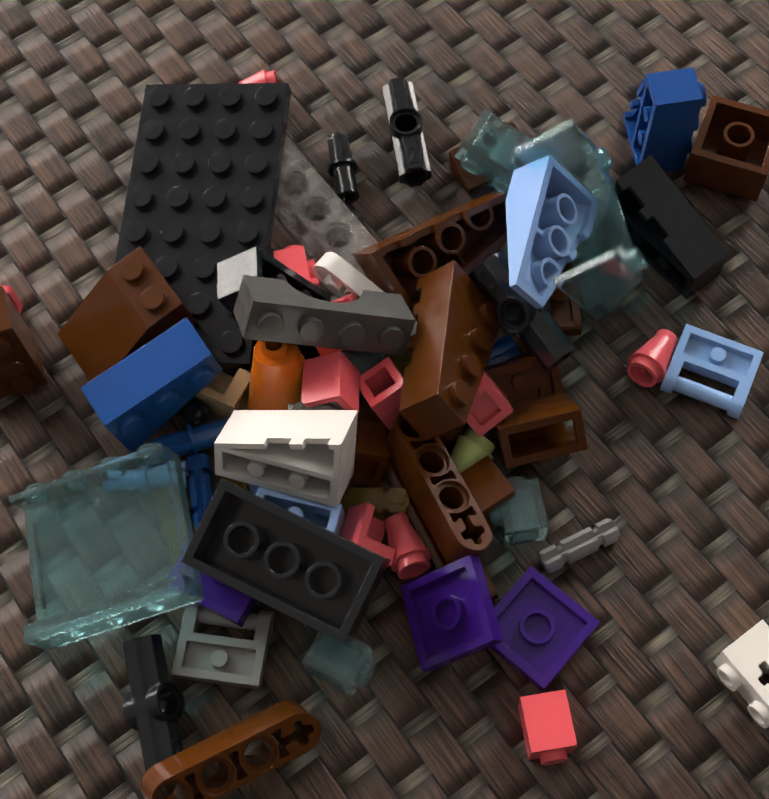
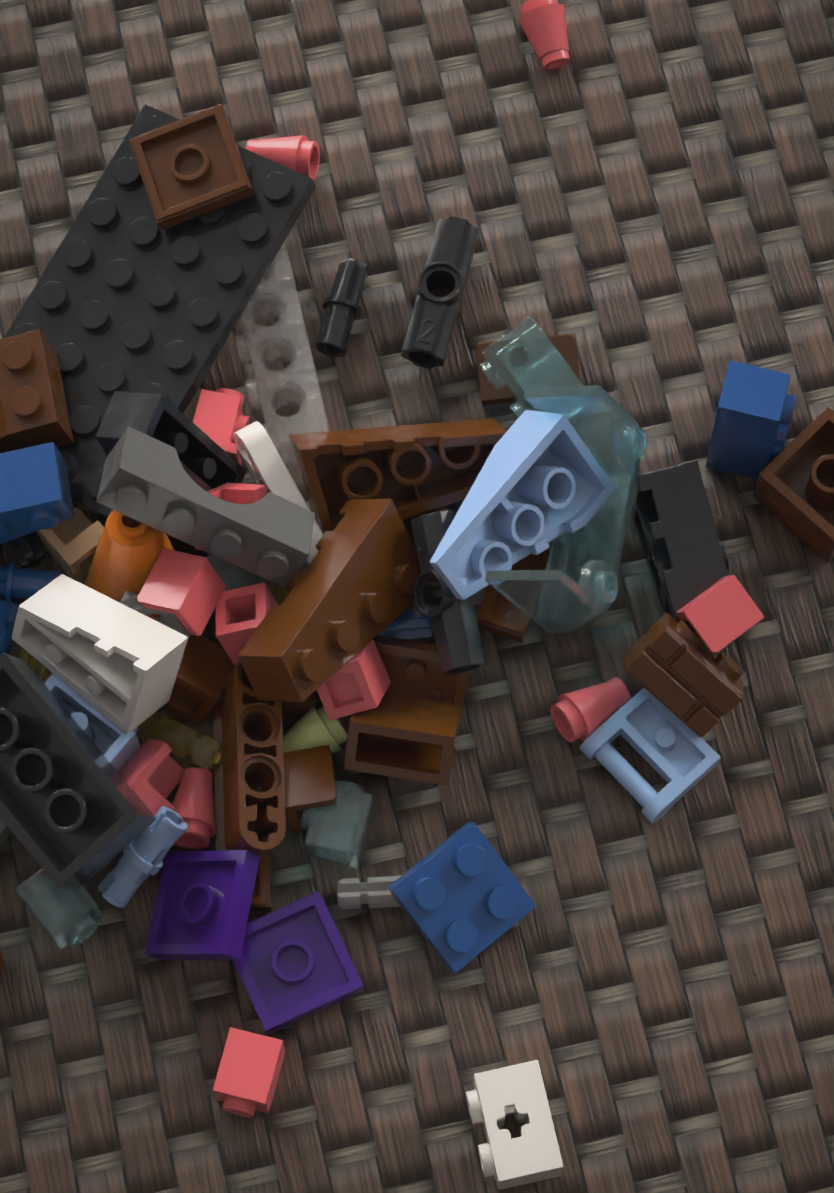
camera: 20 degrees right, 5 degrees up
none -> light blue pin [98,806,188,908]
none -> reddish brown tile [129,104,255,231]
none -> blue plate [387,822,537,973]
none -> reddish brown brick [624,613,744,738]
none -> coral panel [675,574,764,653]

